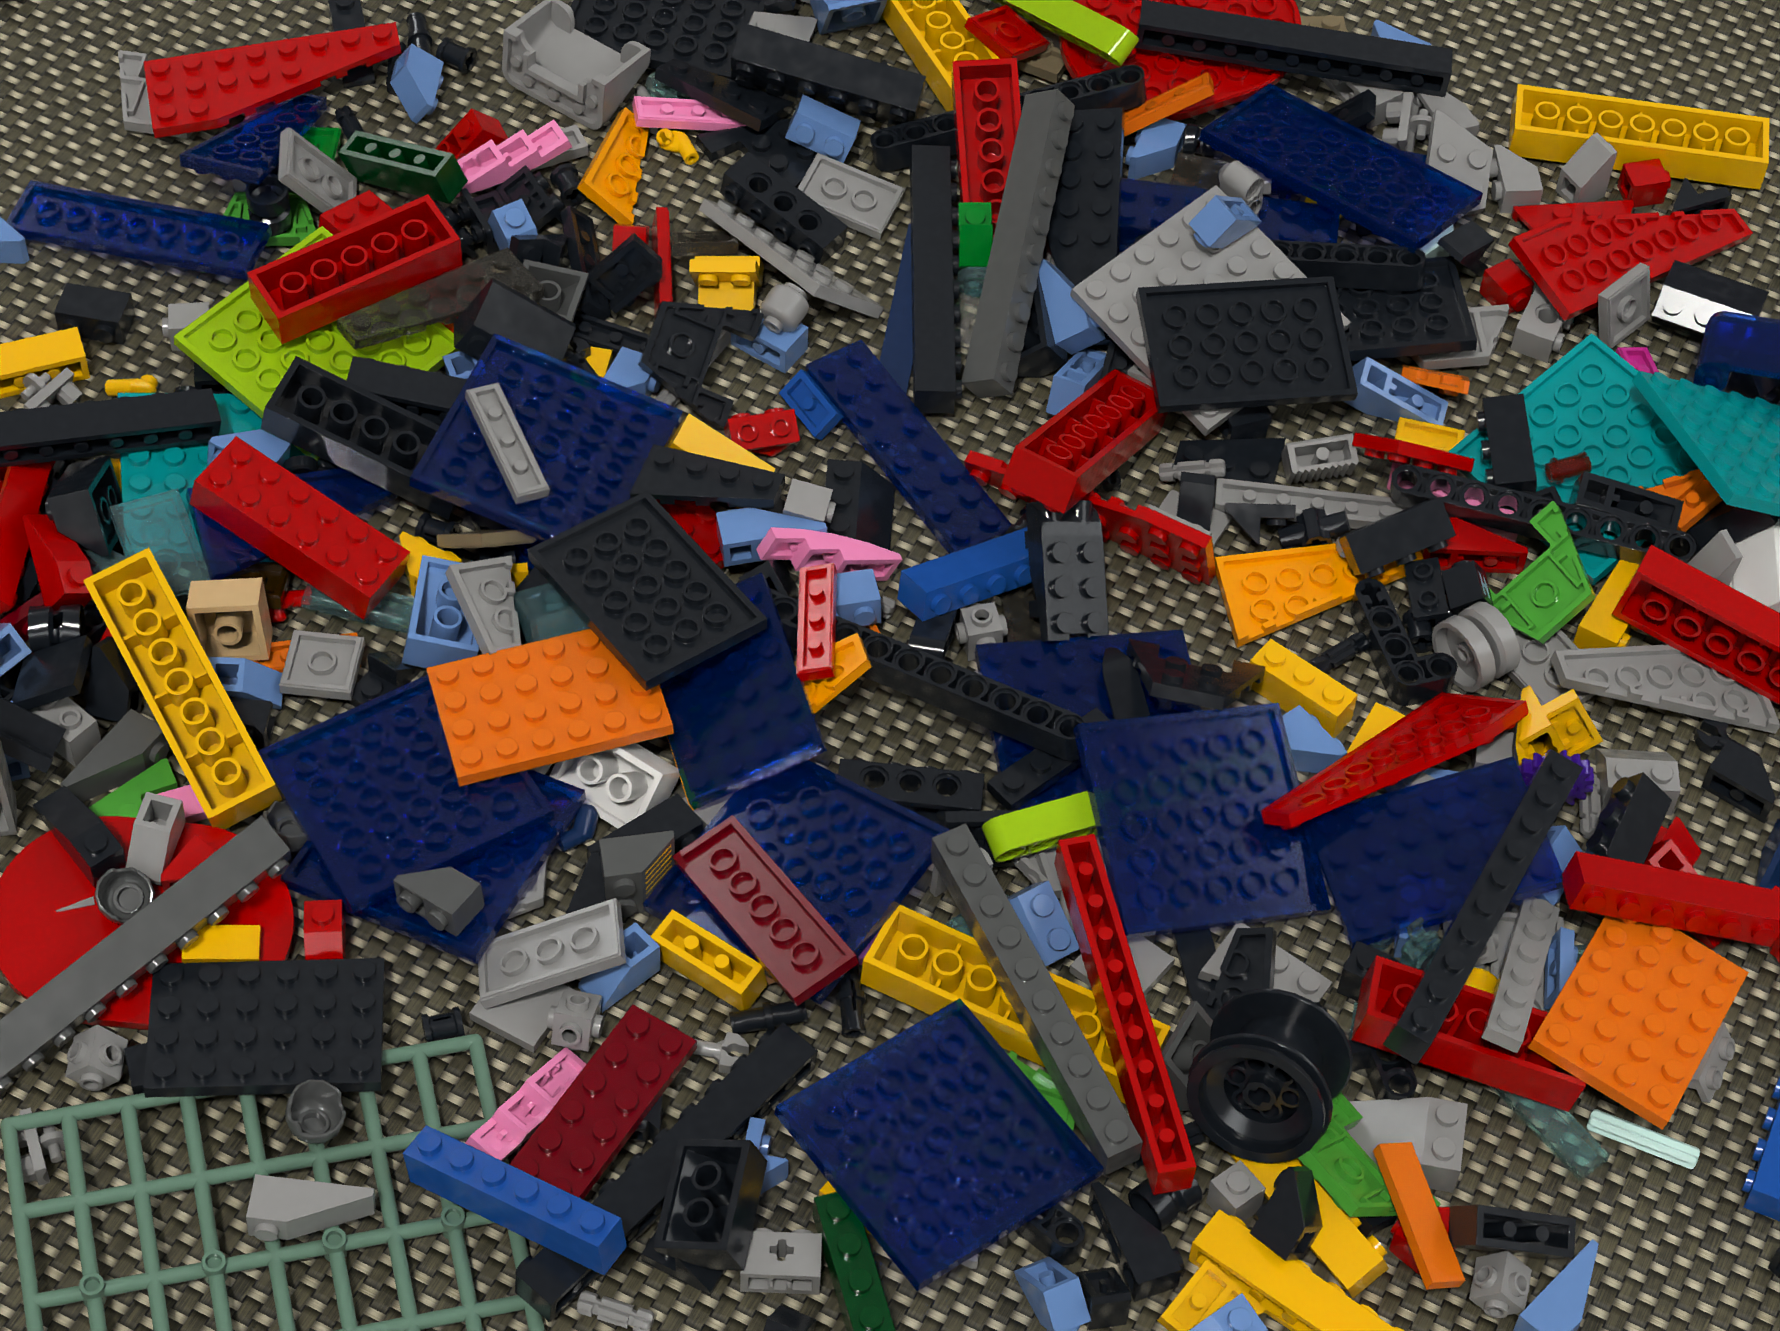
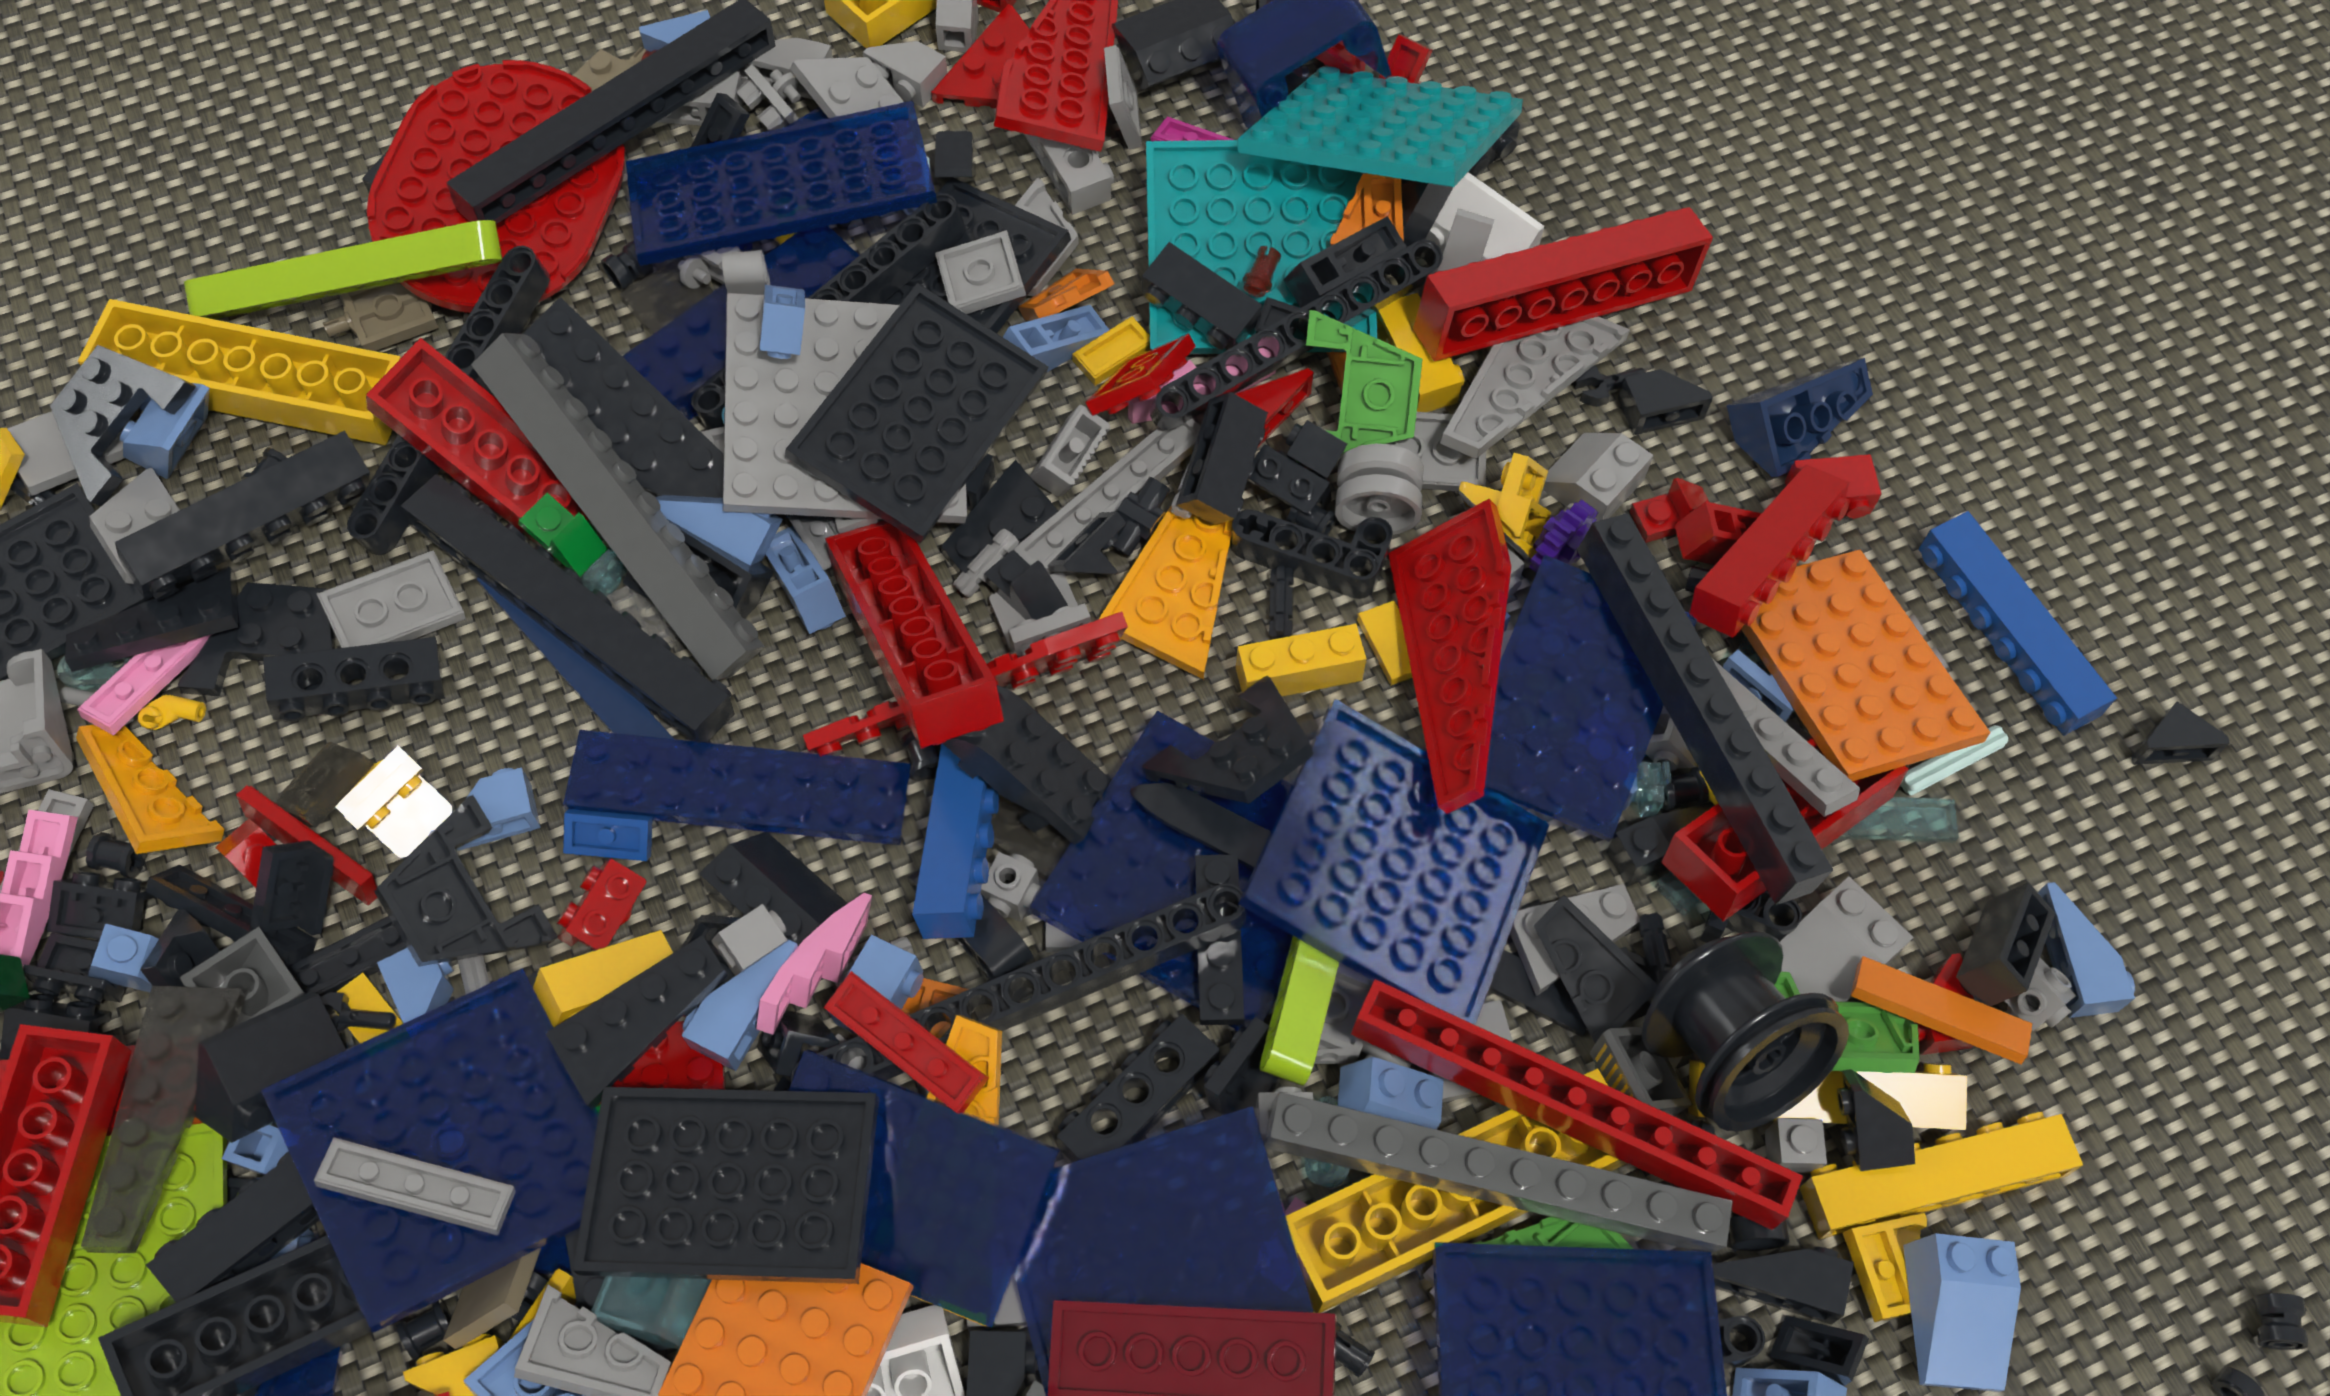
camera: 50 degrees left, 10 degrees up
light grey wing [699,199,884,319] -> none
light grey head [760,282,809,334] -> none
medium blue brick [785,95,861,163] -> none
red tile [964,5,1050,62] -> none
orange tile [1124,73,1214,137] -> none
medium blue slope [1125,118,1186,180] -> none
medium blue slope [1264,705,1347,773] -> none
red brick [1479,258,1534,314] -> none
black slope [1585,772,1672,864] -> none
none -> light grey tile [935,230,1026,314]

